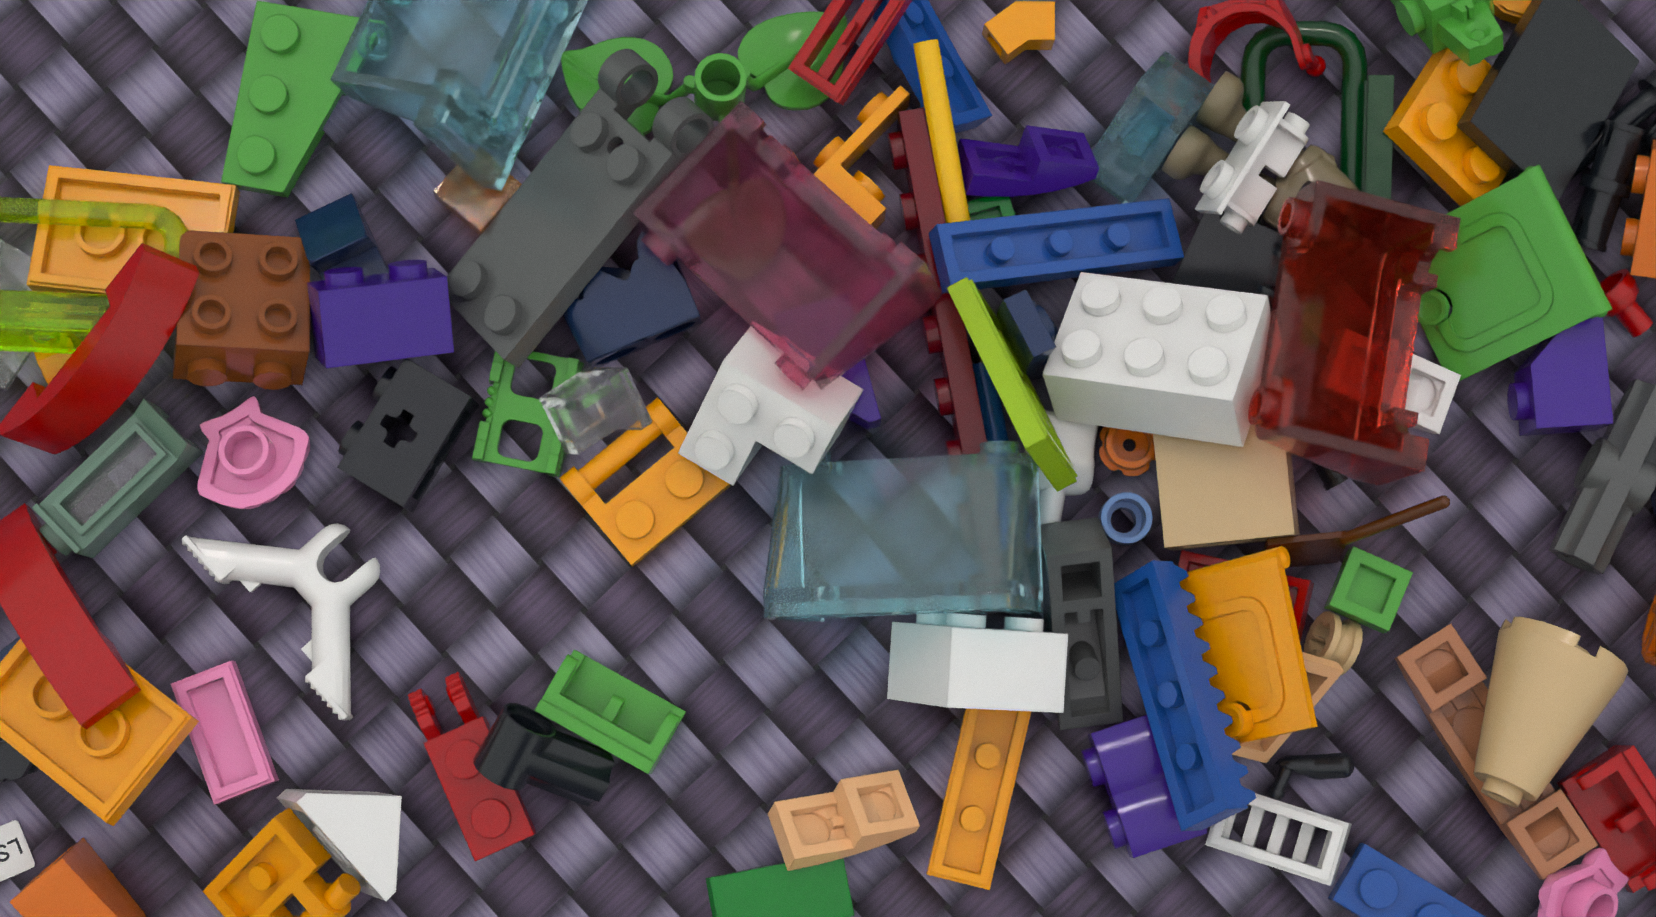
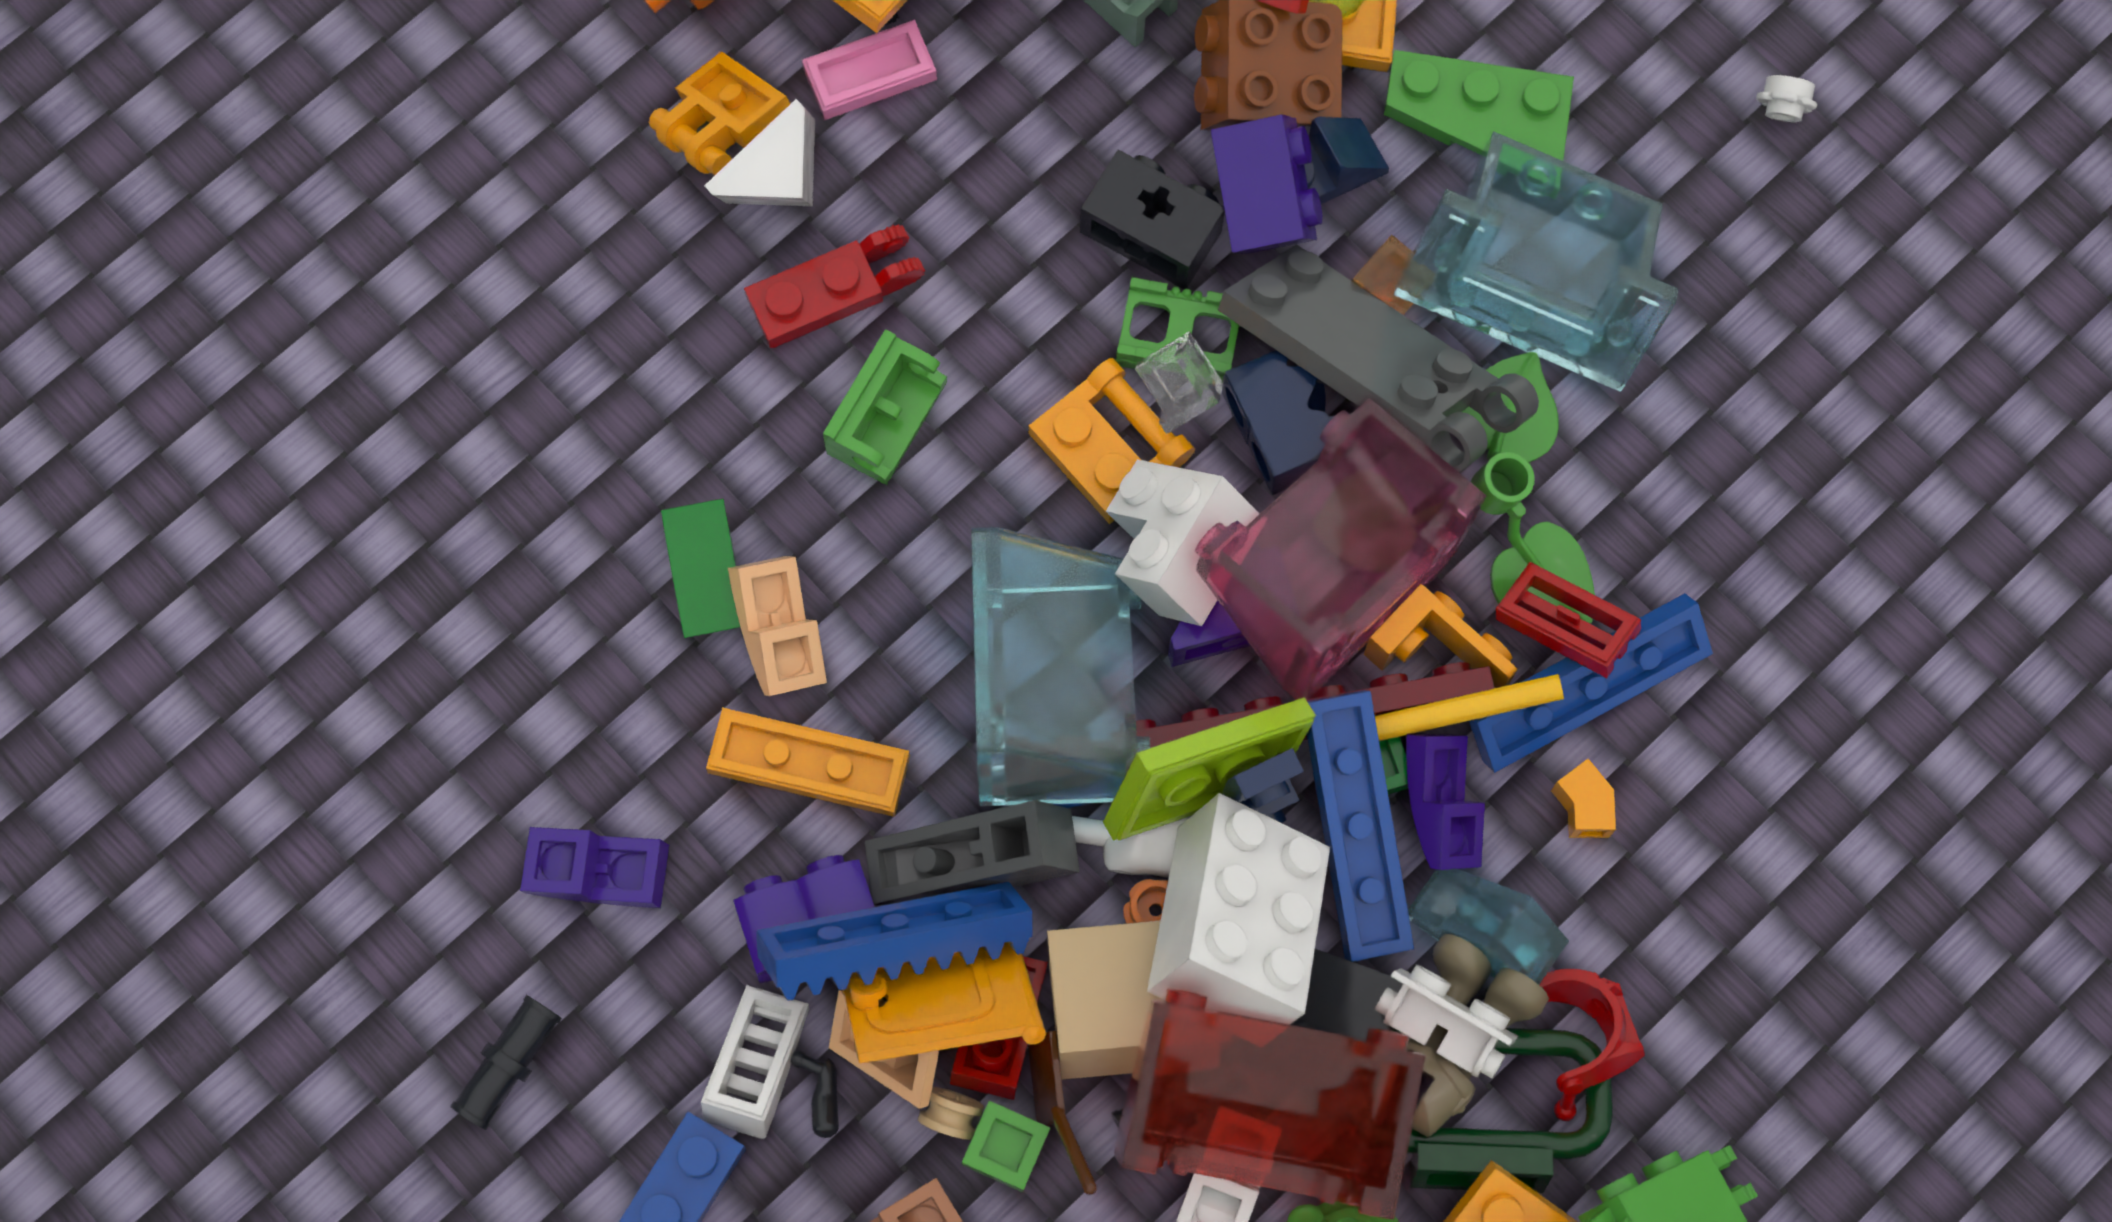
camera: 90 degrees right, 10 degrees down
white piece [182,523,380,720] -> none
bright pink animal [197,396,310,509] -> none
black piece [473,703,614,807] -> none
white brick [887,611,1068,713] -> none
medium blue hose [1098,492,1153,546] -> none

